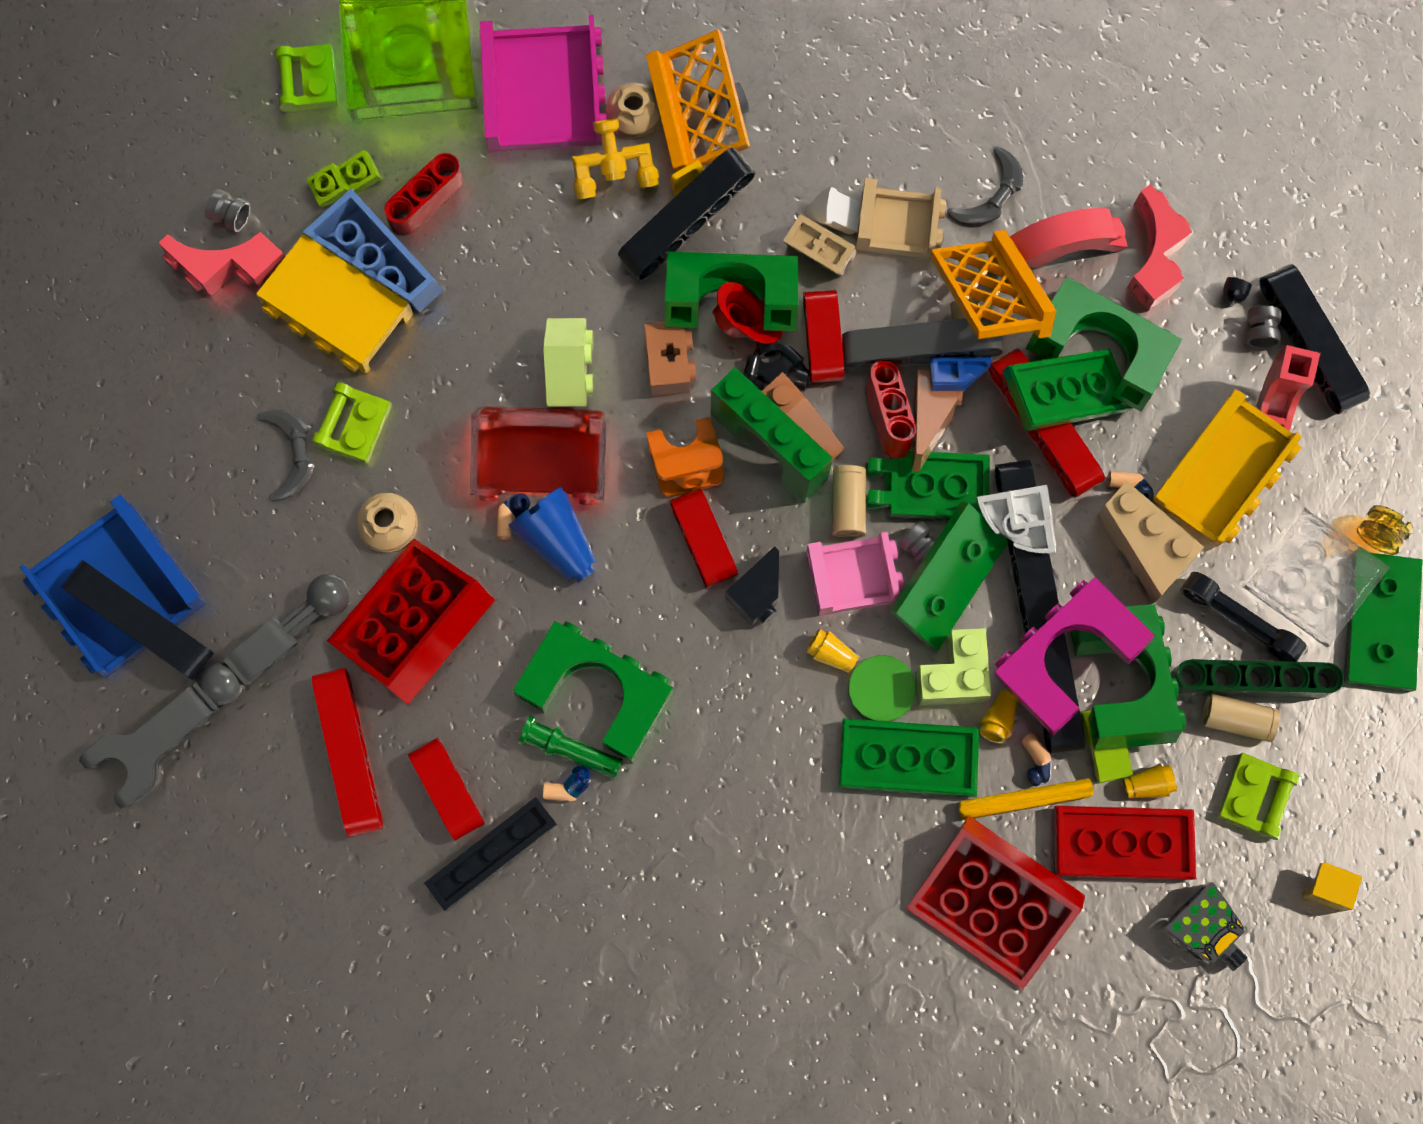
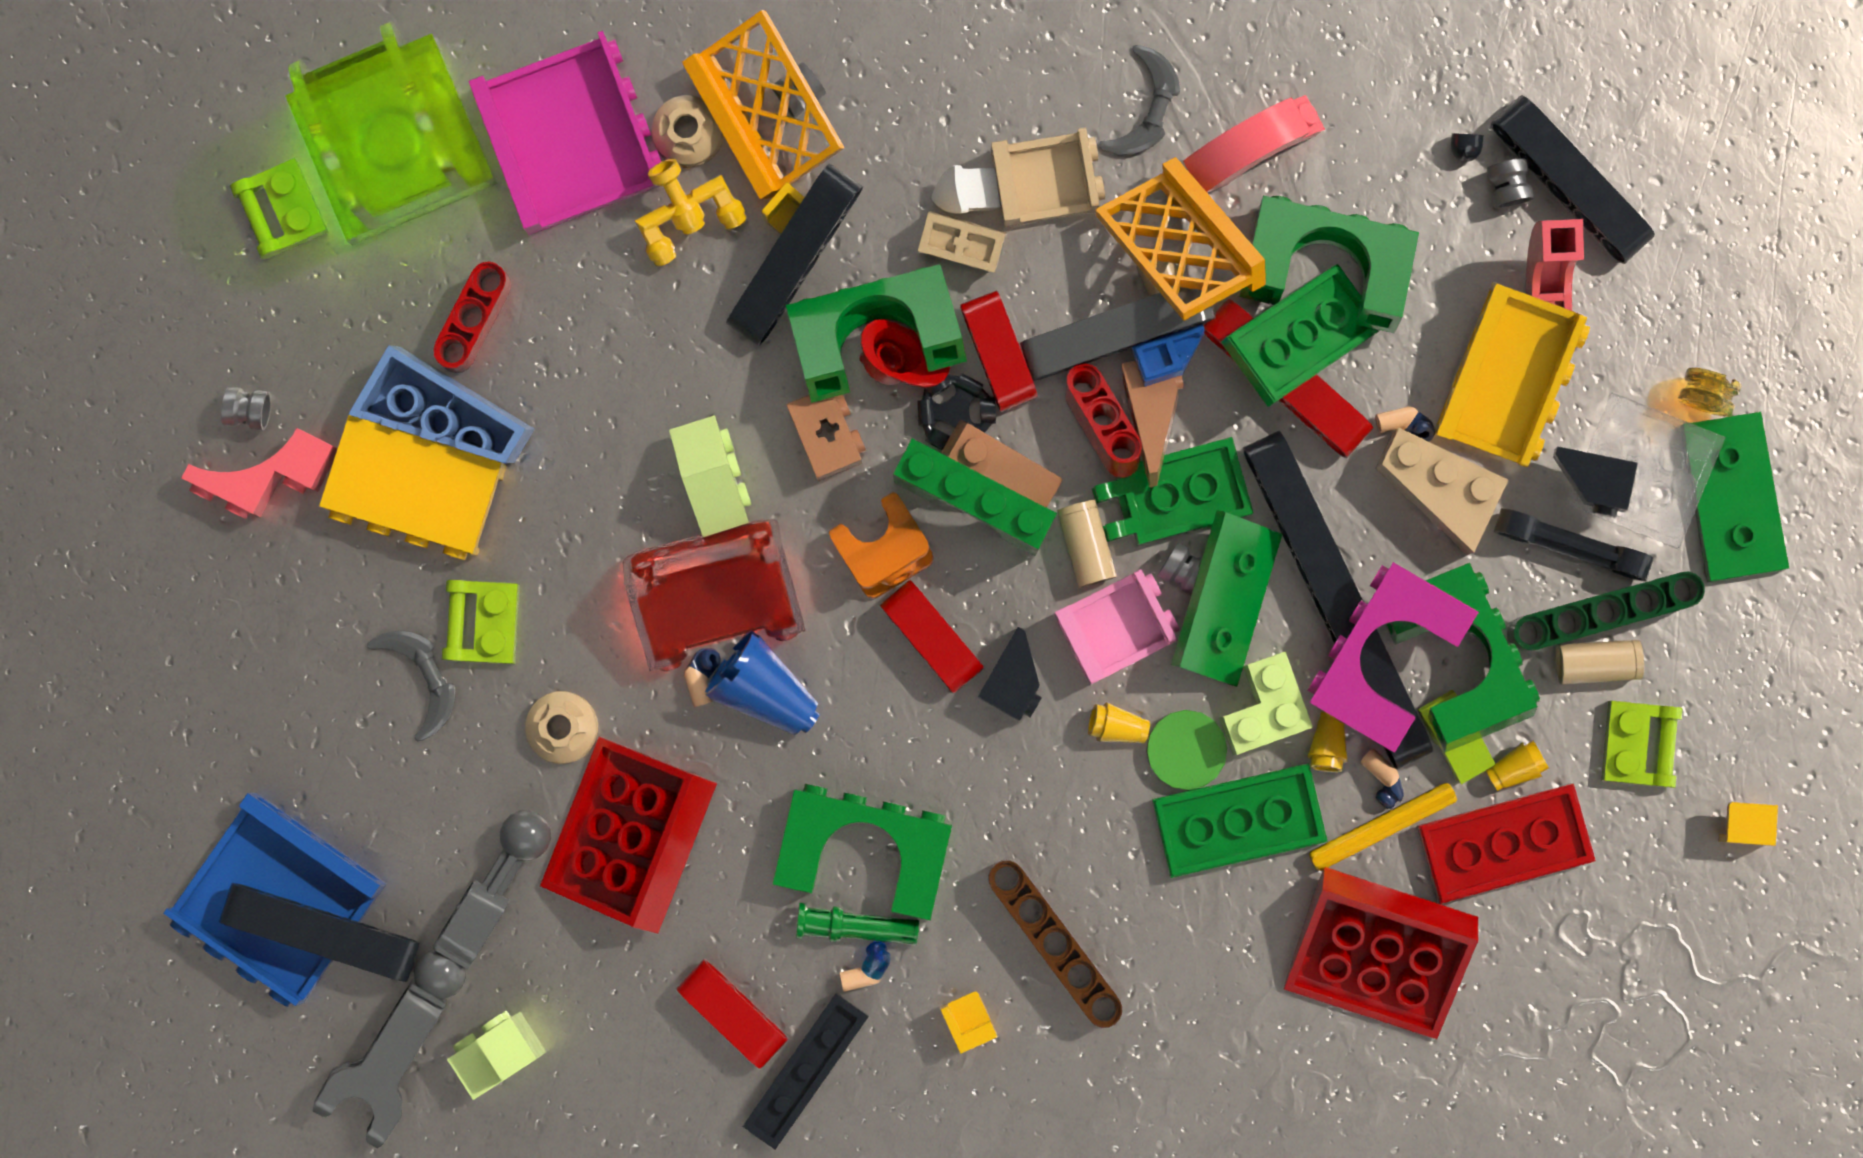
camera: 15 degrees left, 10 degrees up
lime slope [306,150,382,207] -> none
red beam [311,667,383,838] -> none
white brick [977,485,1056,553] -> none
coral arch [1127,184,1193,312] -> none
dark grey torso [1157,882,1248,971] -> none
none -> yellowish green brick [447,1011,546,1100]
none -> yellow panel [940,991,997,1054]
none -> reddish brown beam [988,860,1122,1028]
none -> black slope [1553,446,1638,518]

